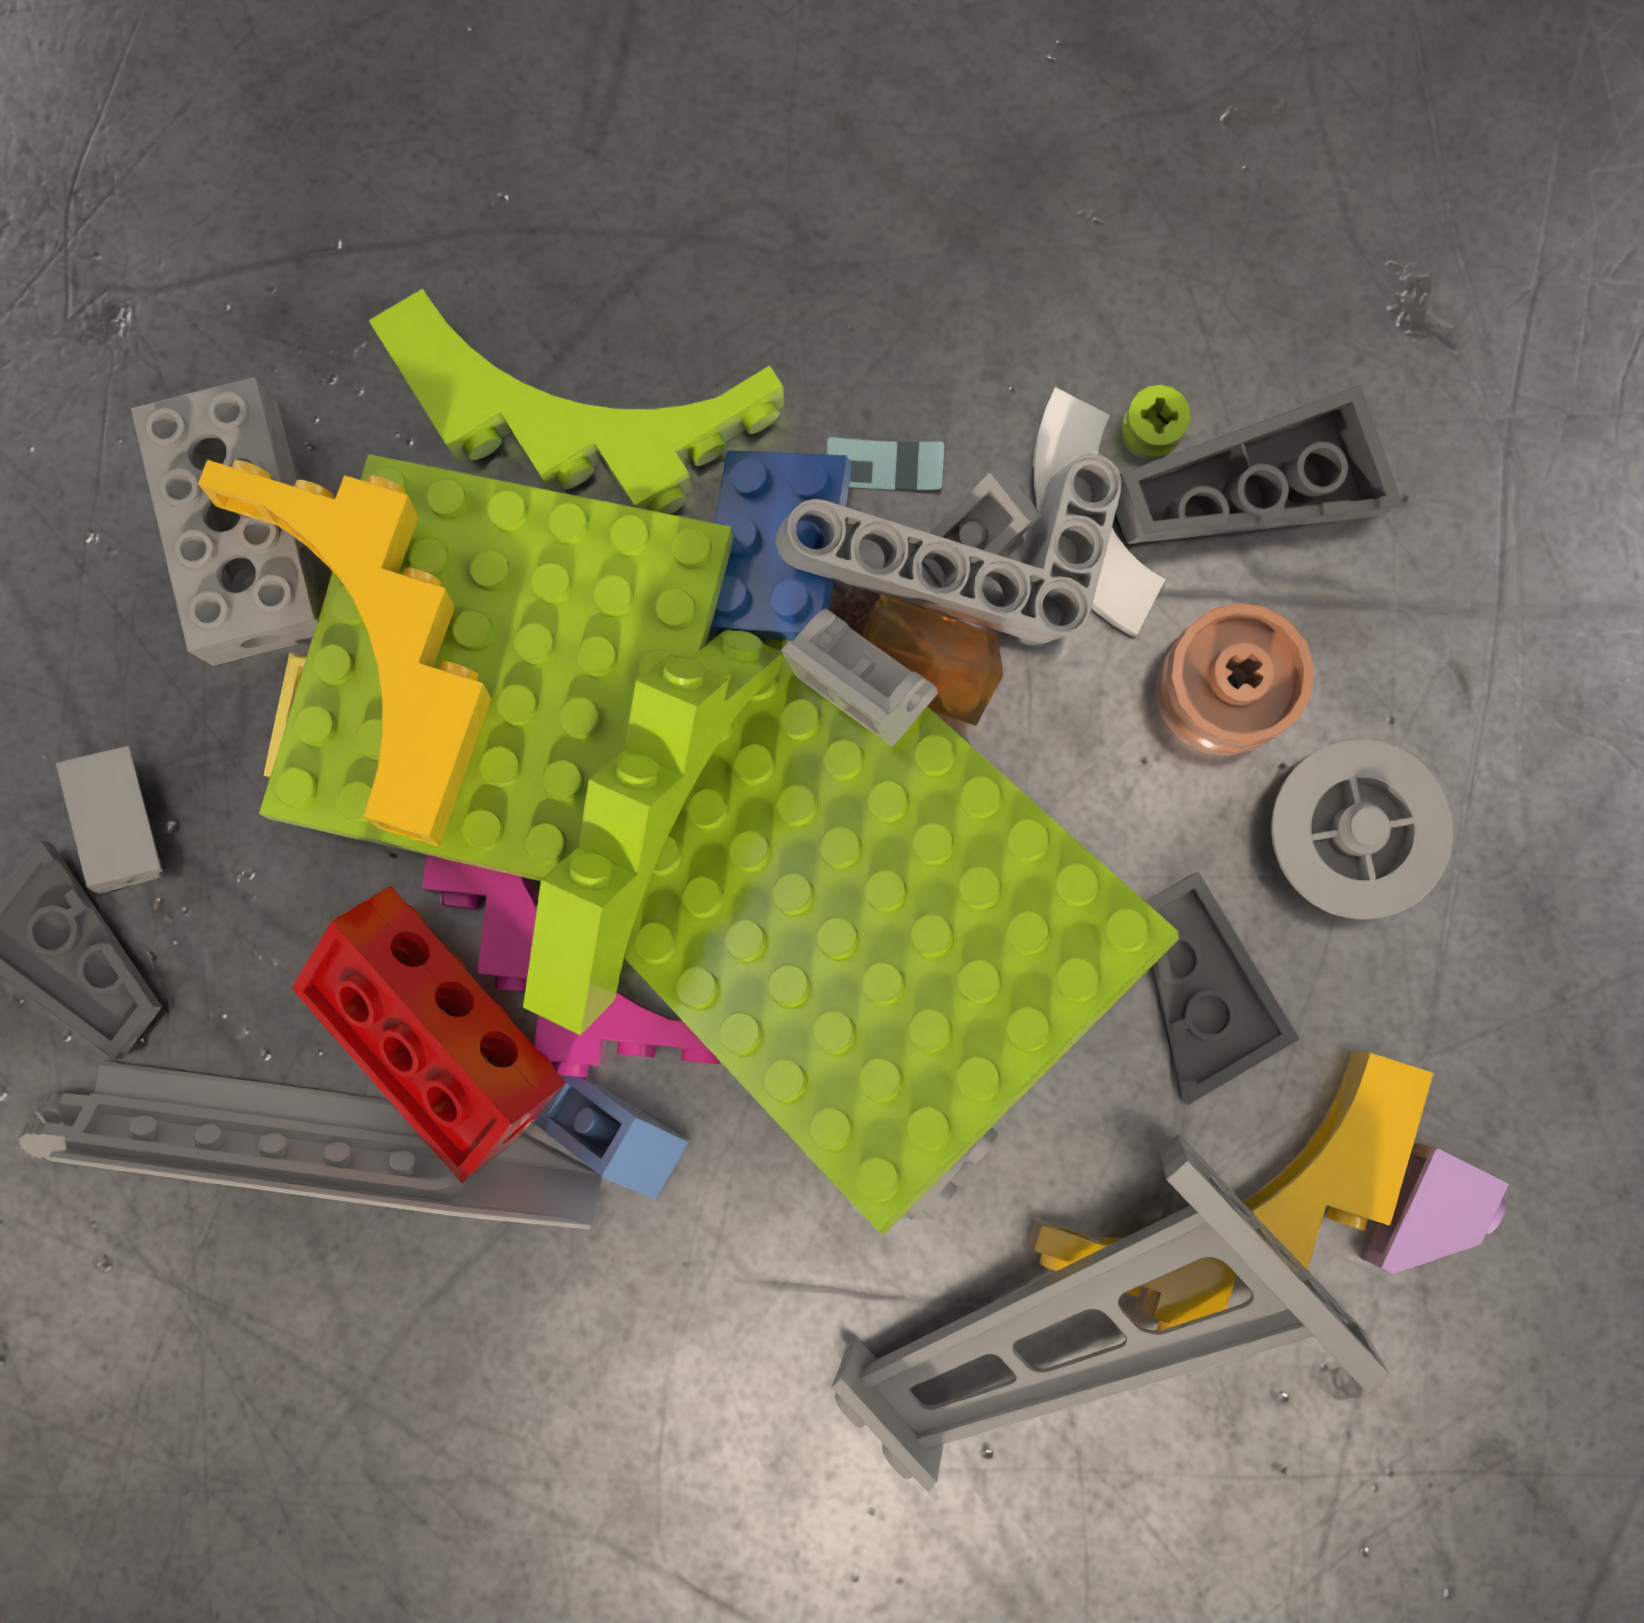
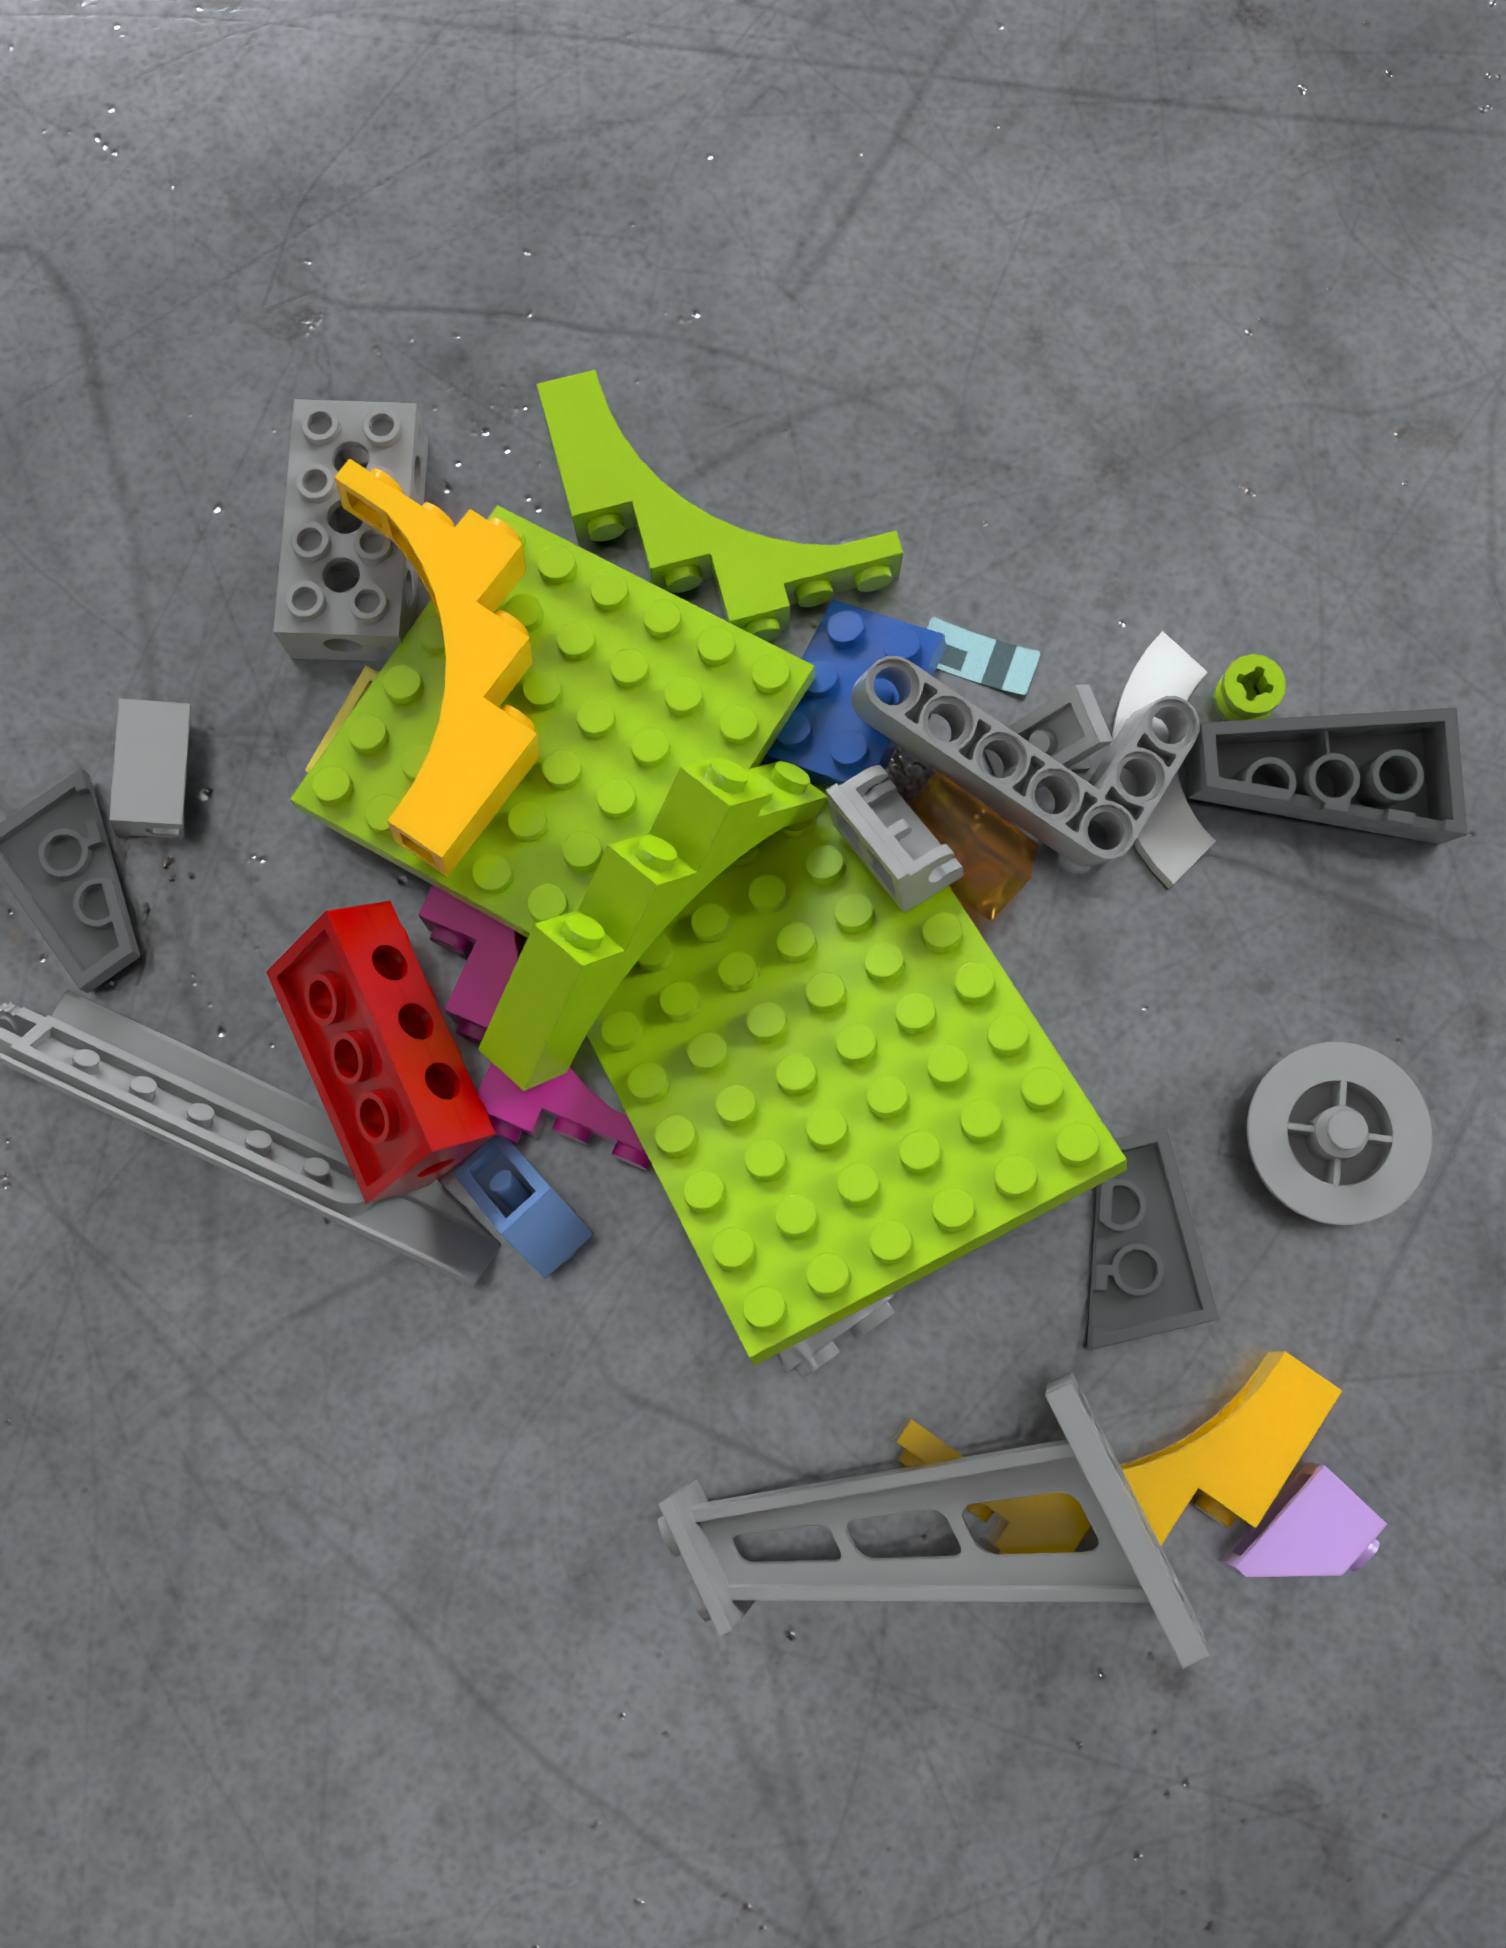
camera: 20 degrees right, 5 degrees down
nougat wheel [1155,603,1315,756] -> none

